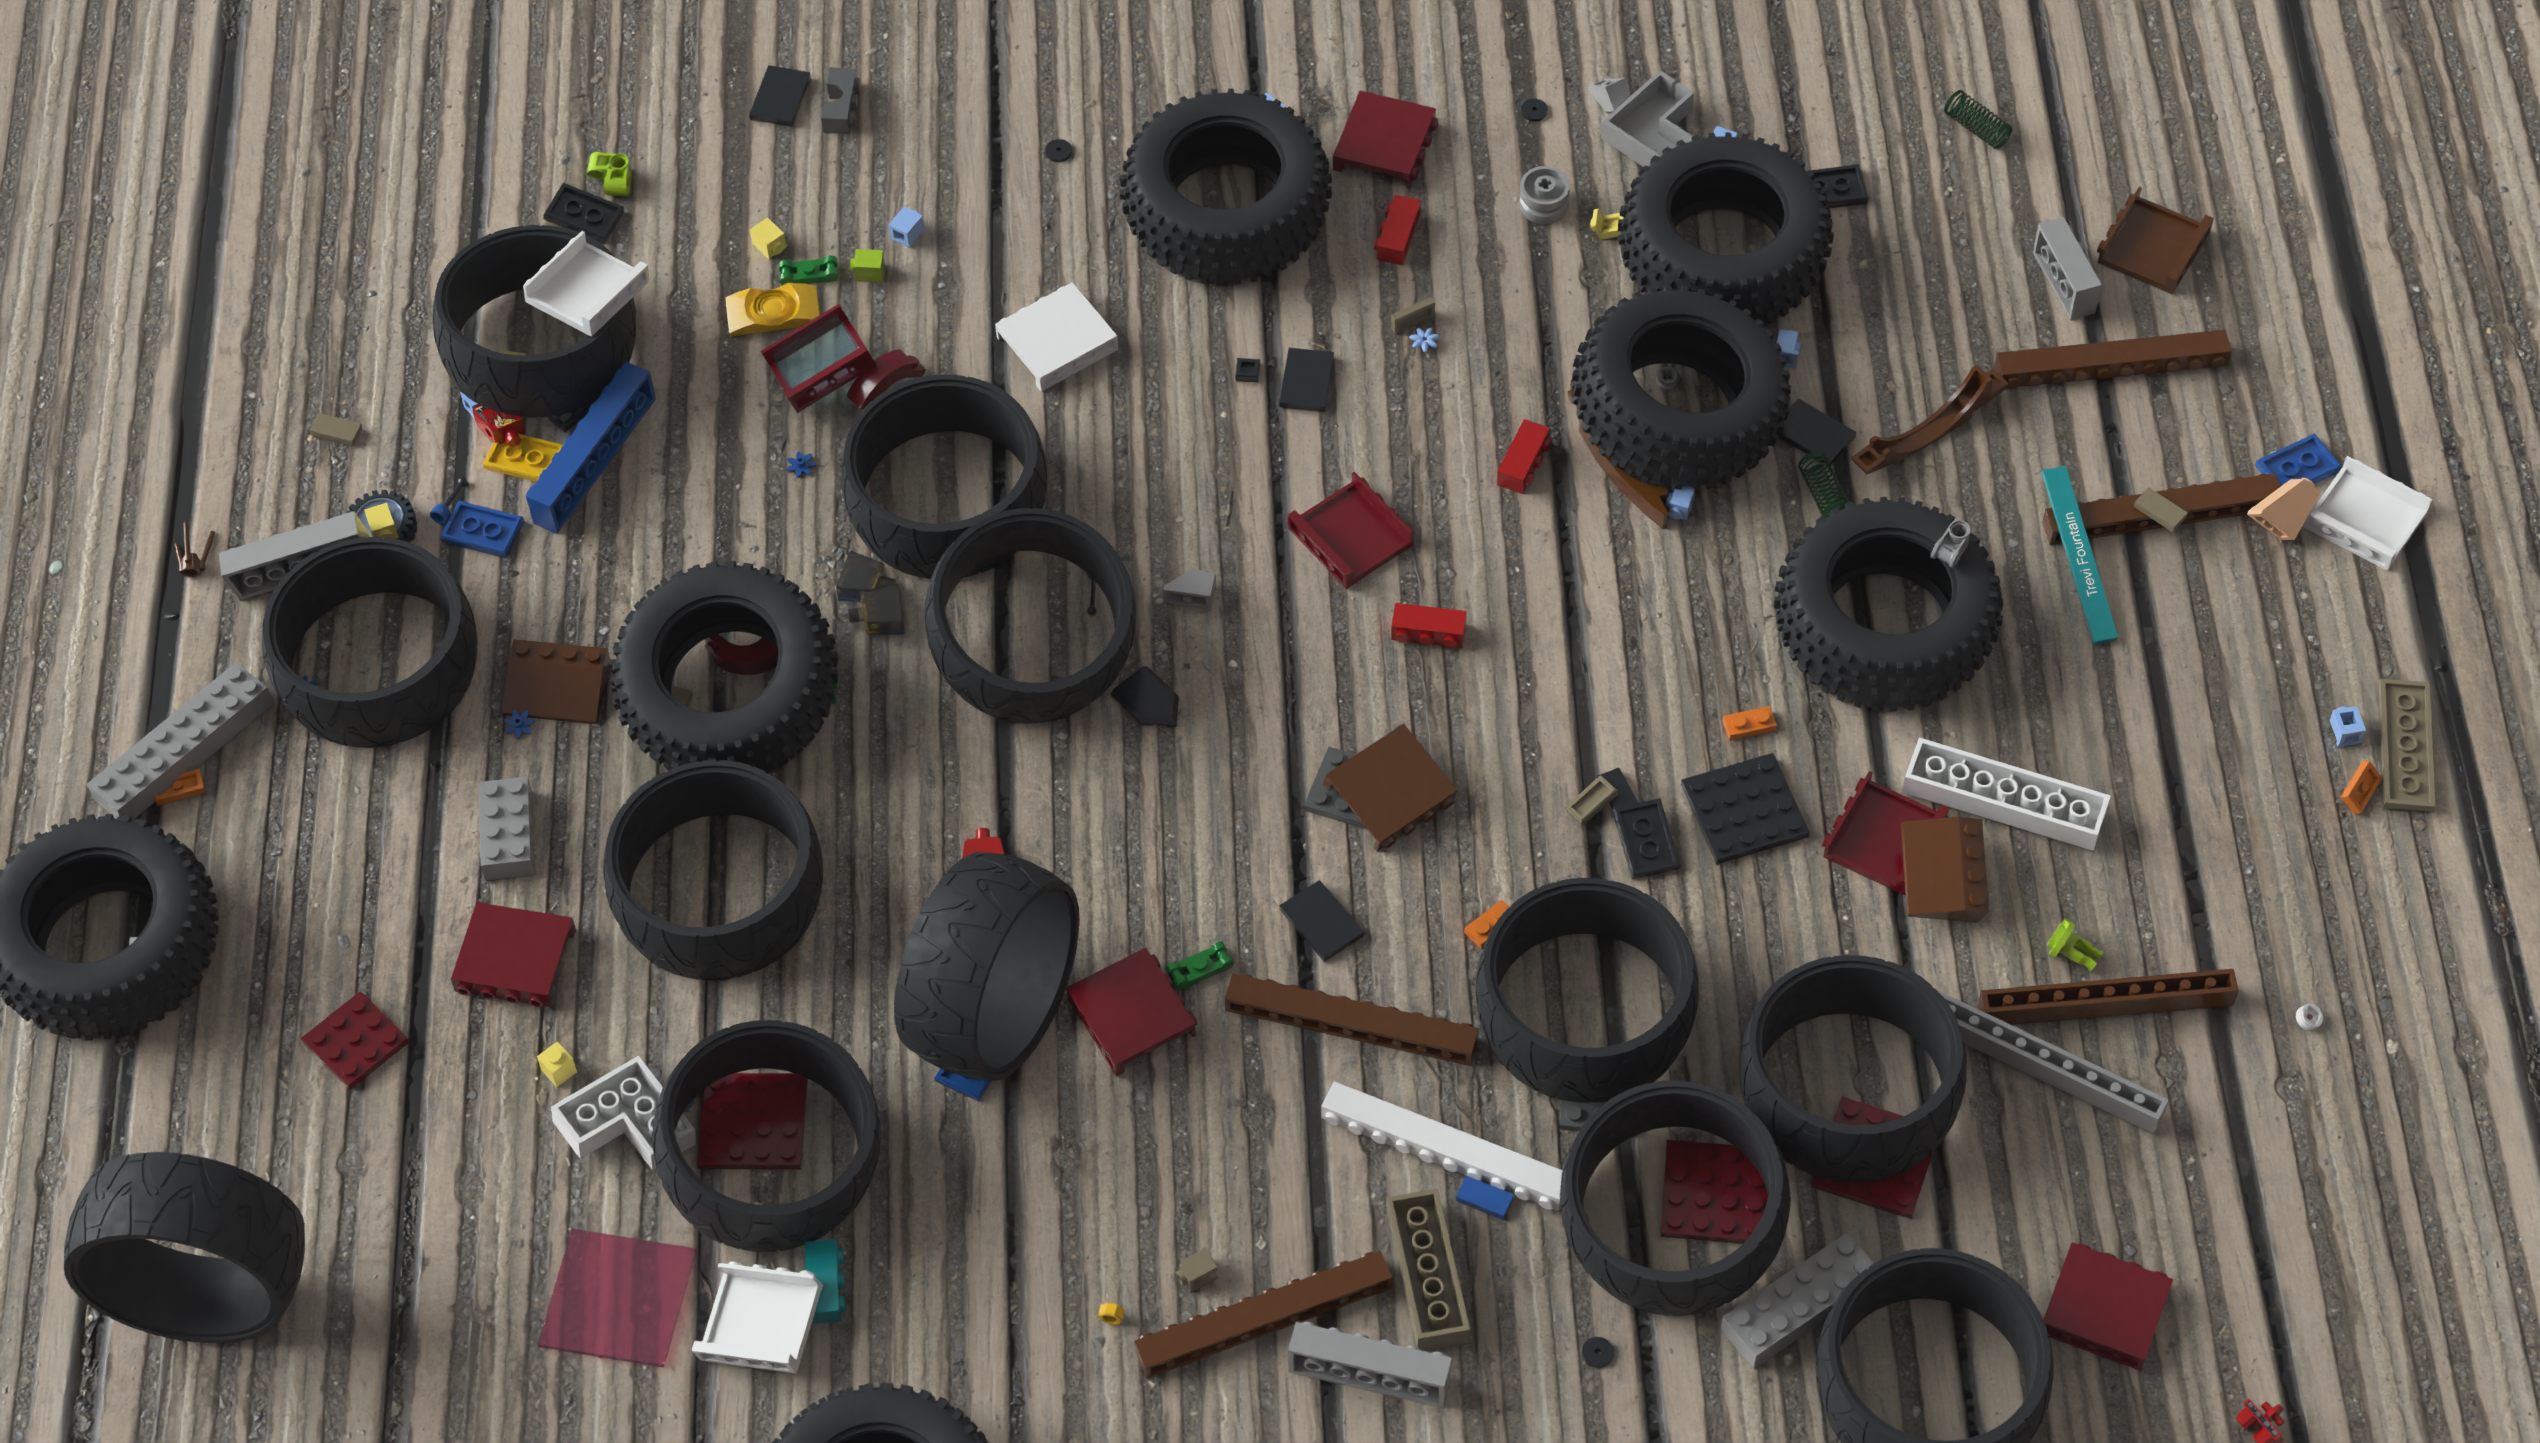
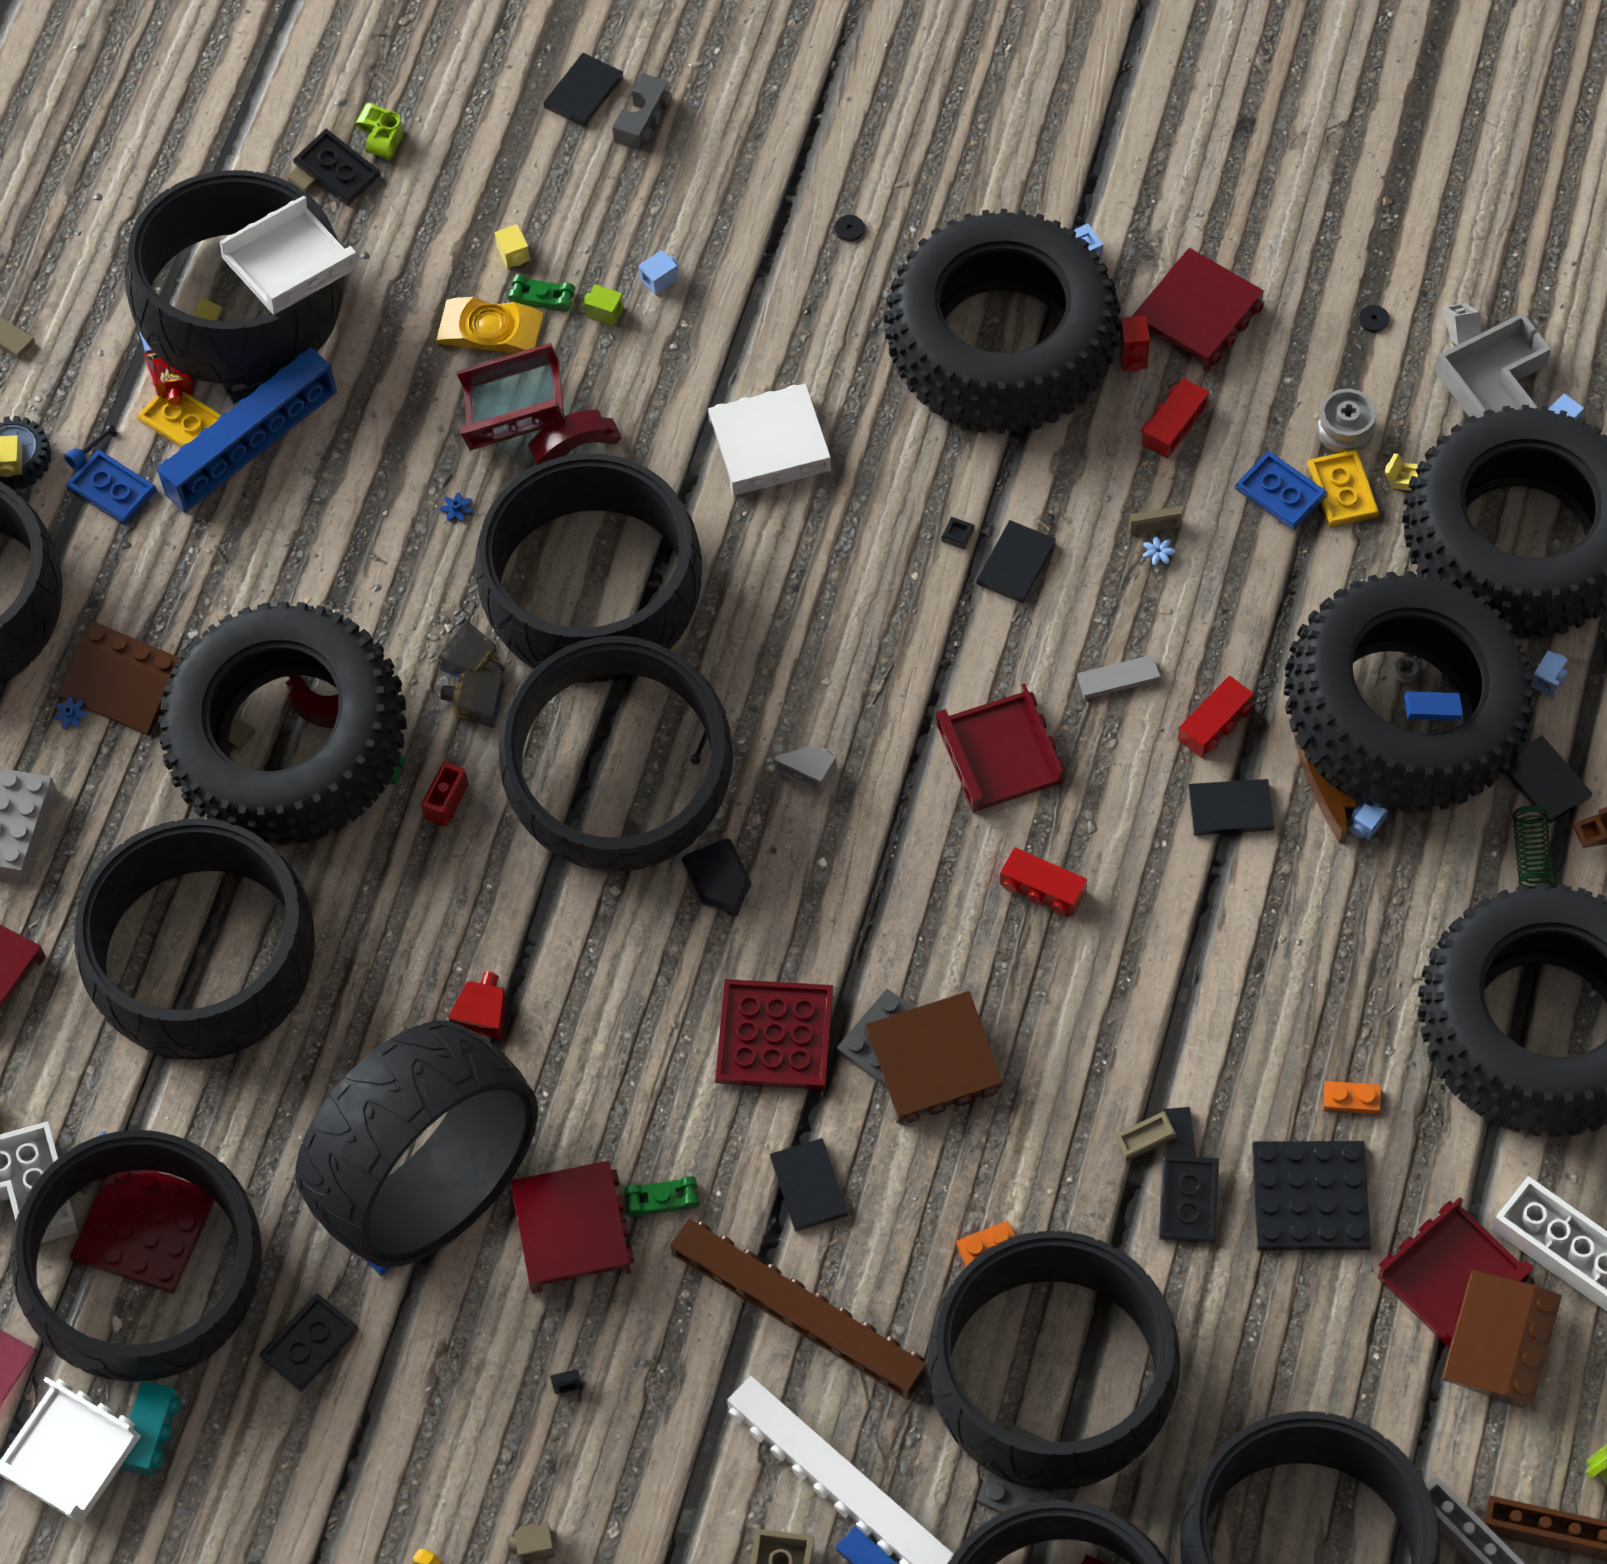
camera: 20 degrees right, 5 degrees up
none -> black tile [259,1293,359,1392]
none -> red brick [420,762,469,827]
none -> black tile [550,1369,582,1394]
none -> dark red plate [715,979,833,1090]
none -> light grey tile [1077,655,1160,700]
none -> red brick [1119,315,1150,371]
none -> black tile [1188,779,1274,835]
none -> blue tile [1235,450,1327,531]
none -> yellow tile [1307,449,1379,528]
none -> blue tile [1404,691,1463,721]

